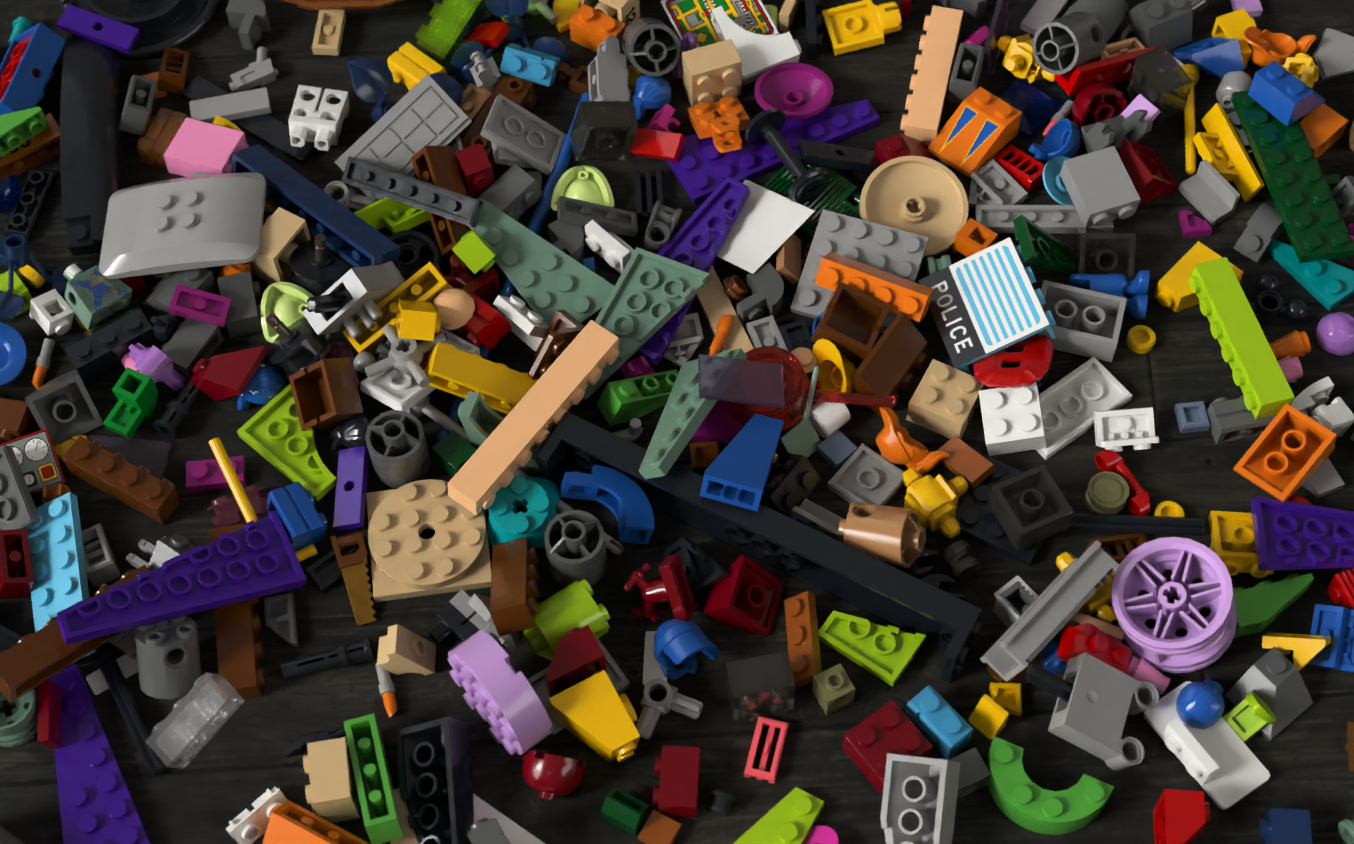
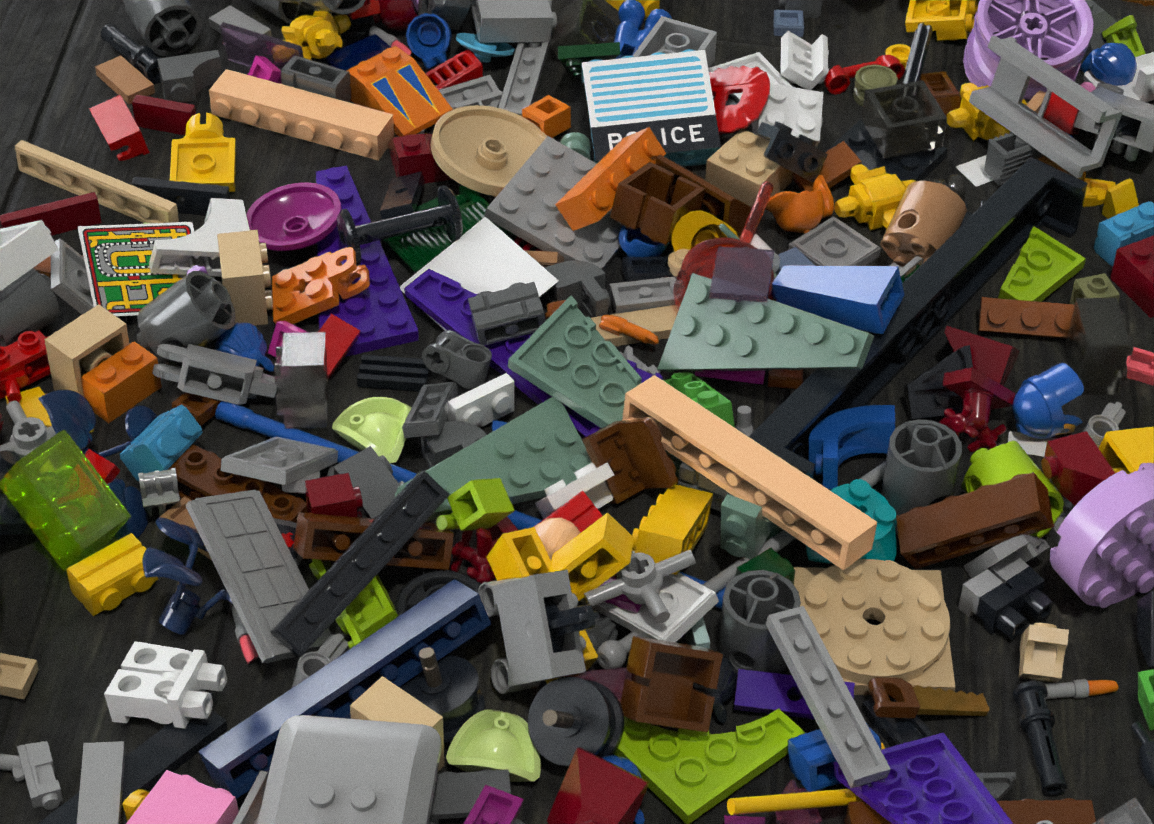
camera: 85 degrees left, 15 degrees down
none -> dark grey brick [468,282,545,346]
none -> black bracket [756,121,828,182]
none -> light grey plate [765,606,891,788]

